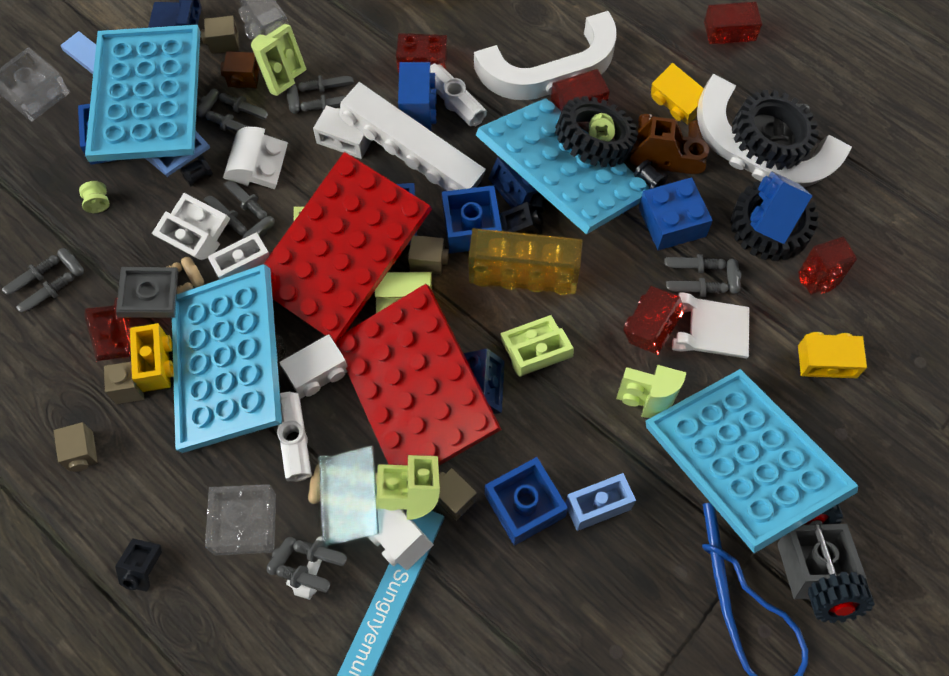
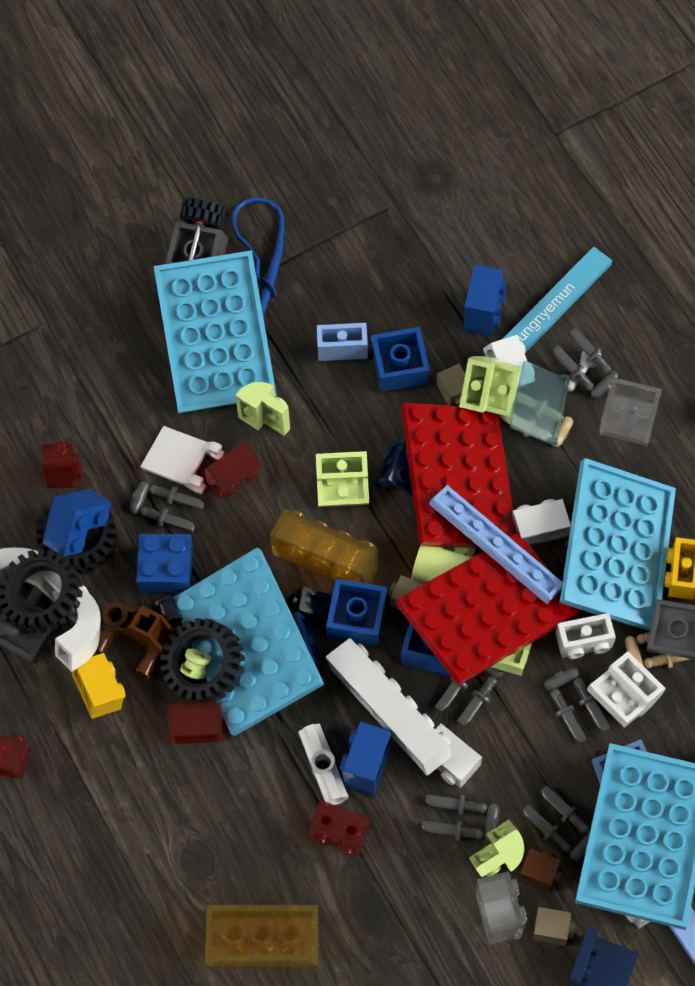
camera: 160 degrees left, 0 degrees up
white brick [223,127,288,189] -> none
white piece [277,391,312,482] -> none
white arch [474,11,616,100] -> none
yellow brick [798,332,867,378] -> none
none -> light blue tile [429,485,563,604]
none -> blue brick [463,265,507,336]

